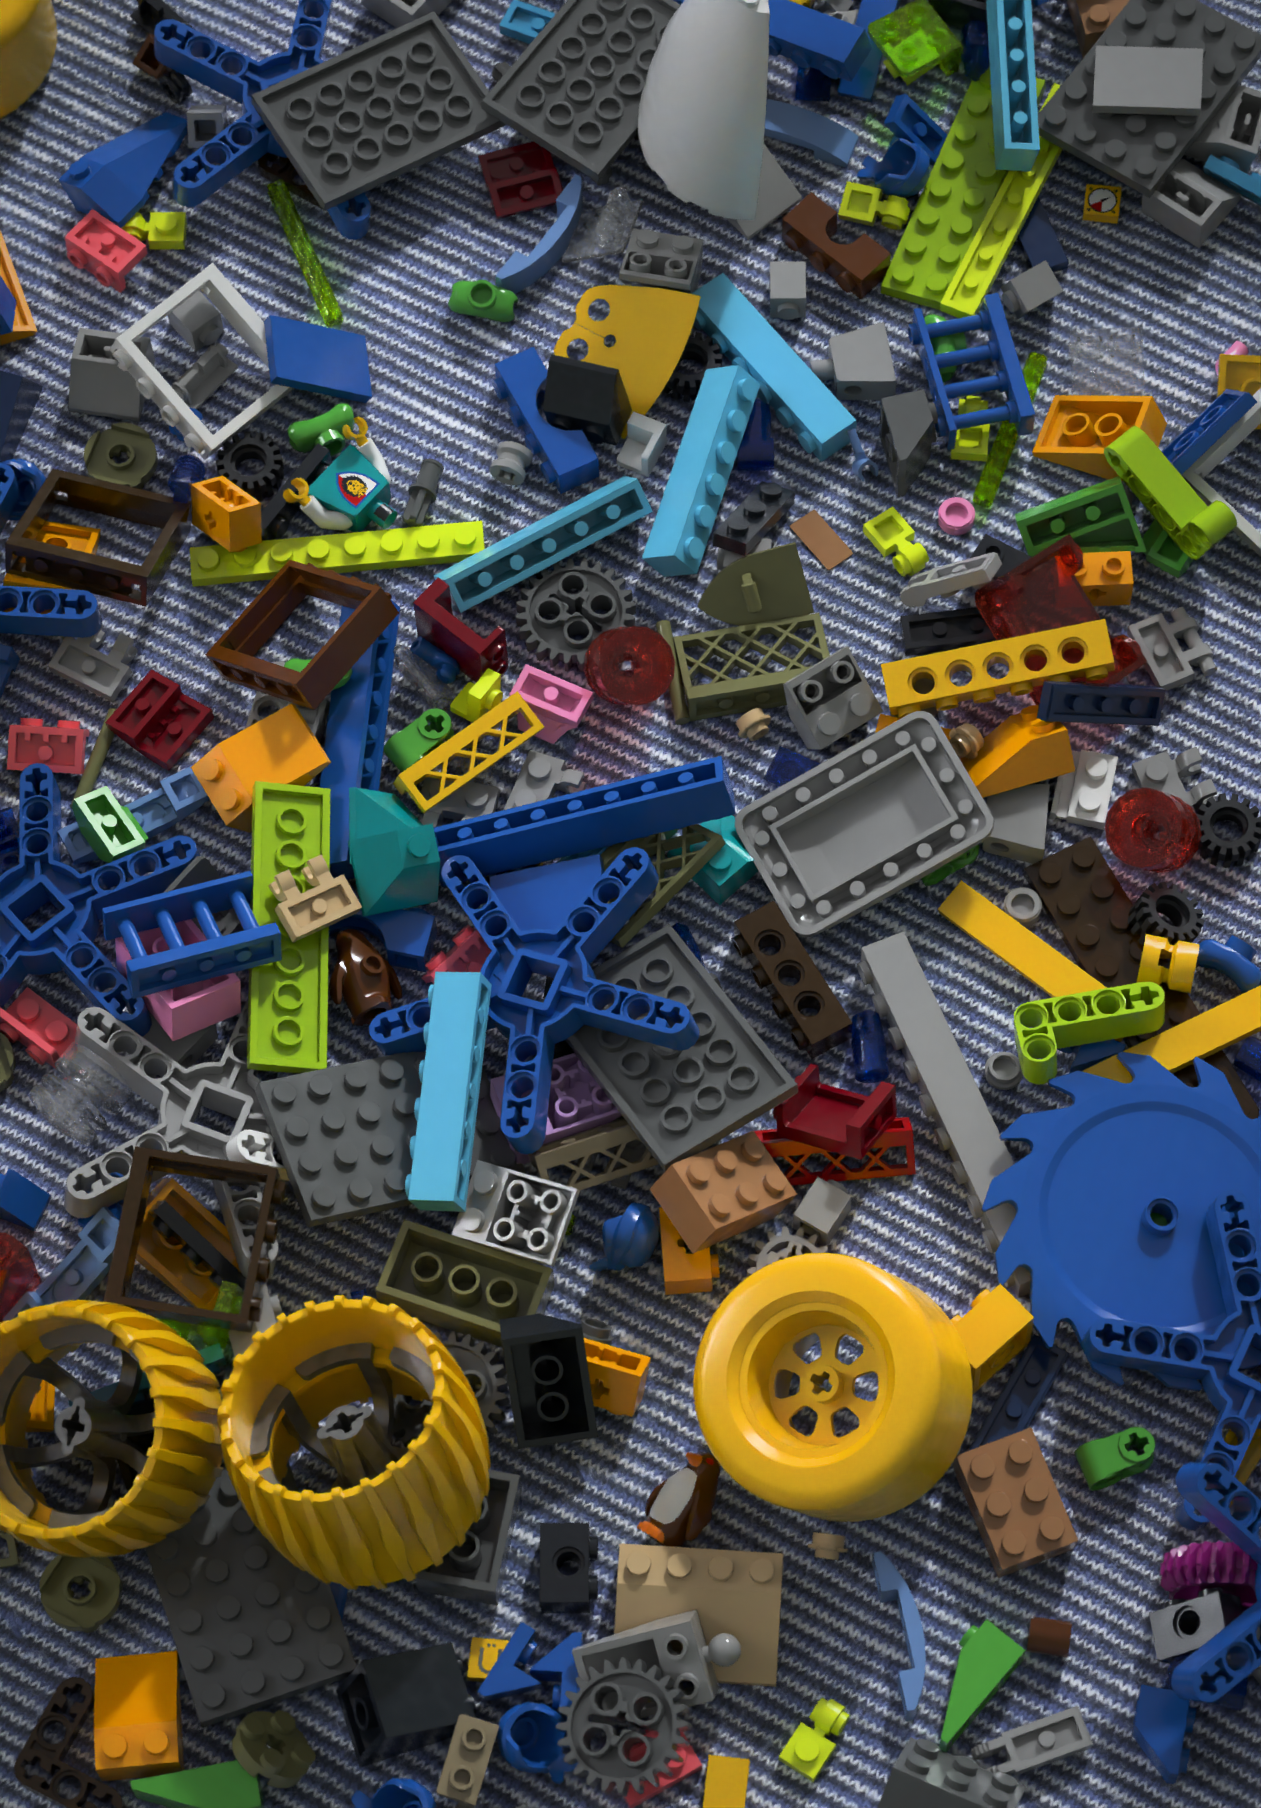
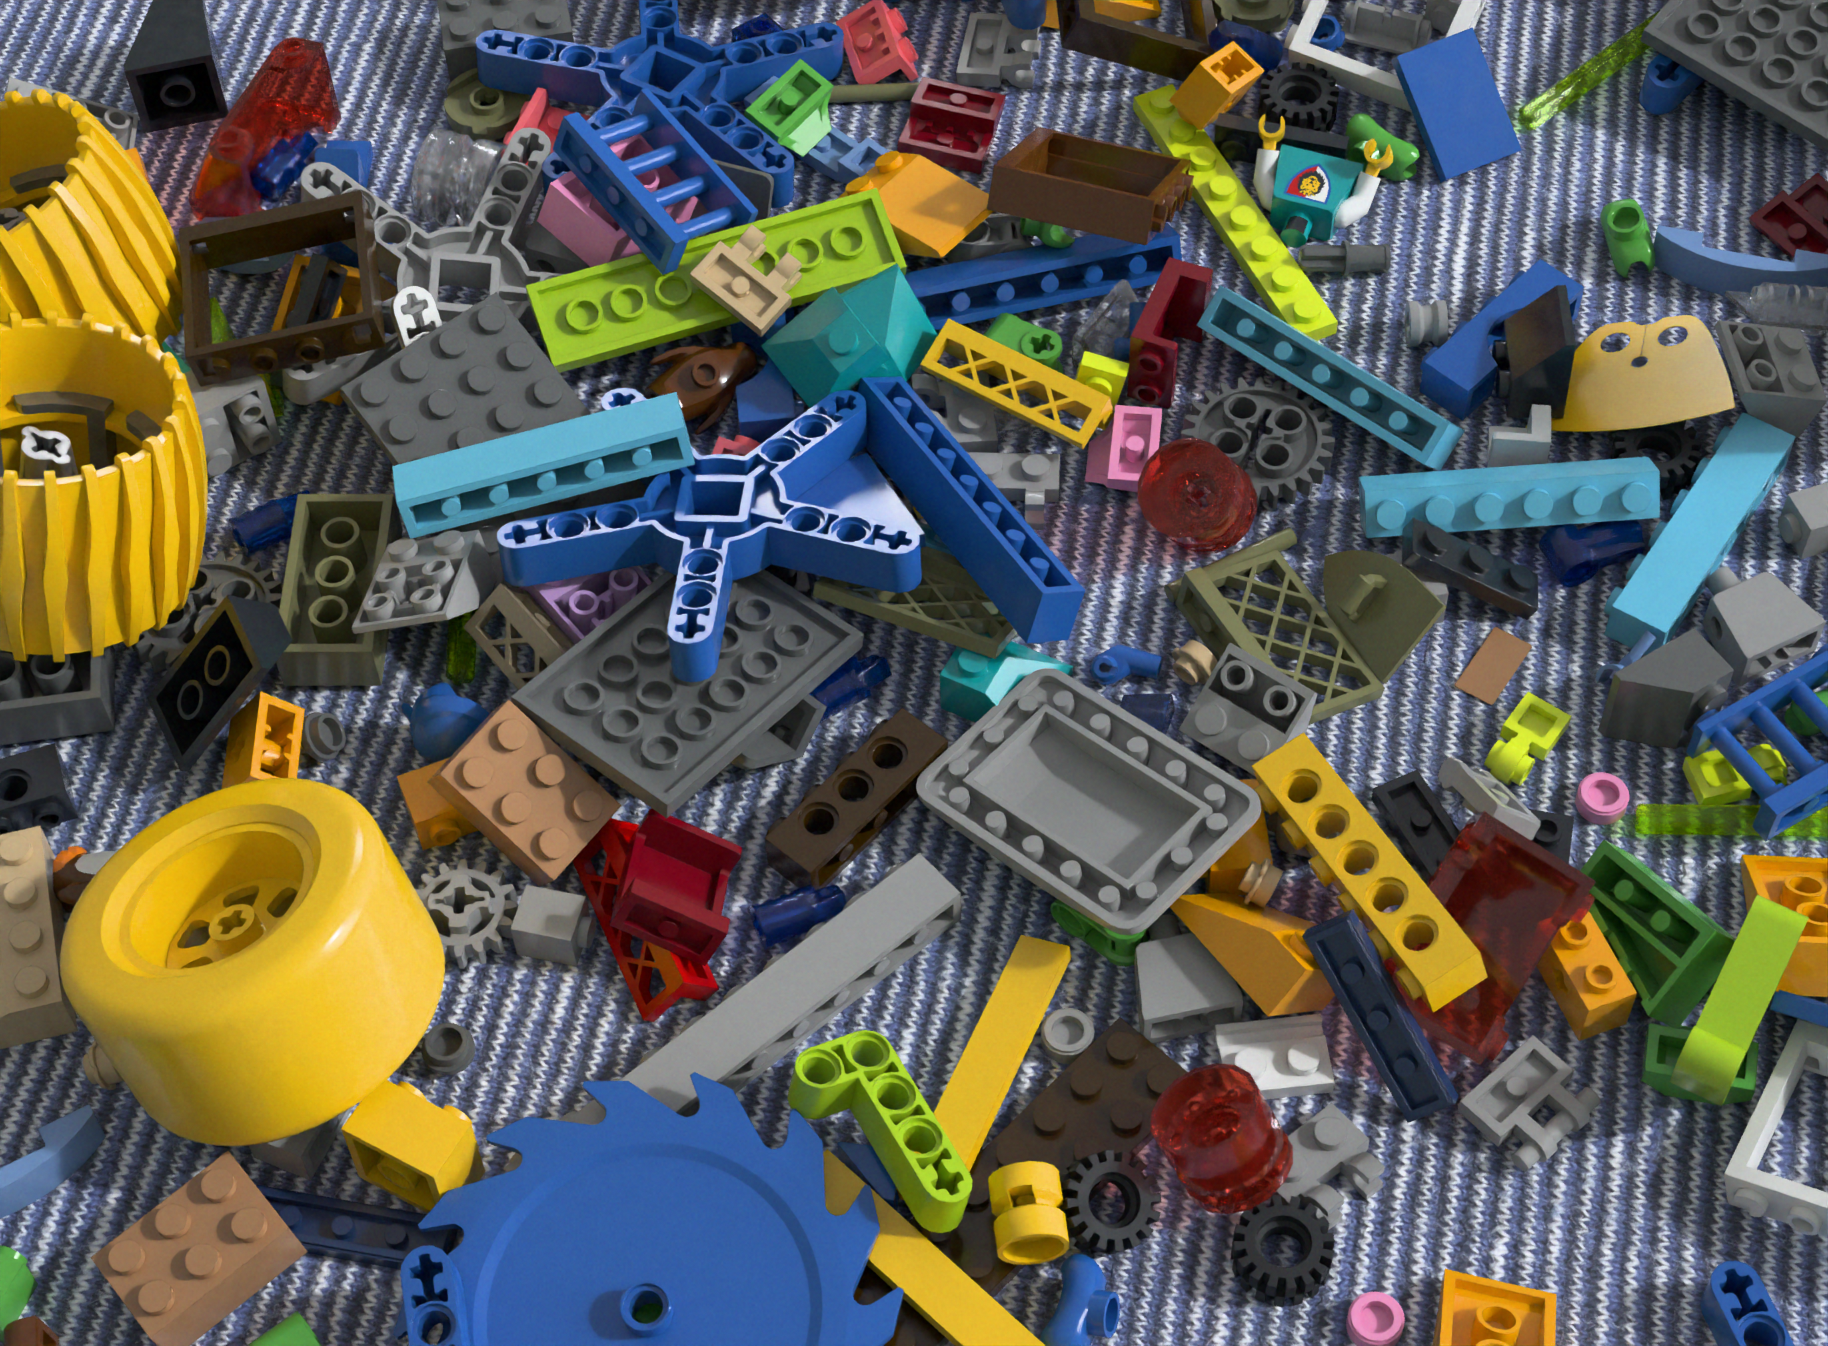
camera: 70 degrees right, 10 degrees down
none -> blue arm [1090,645,1163,685]

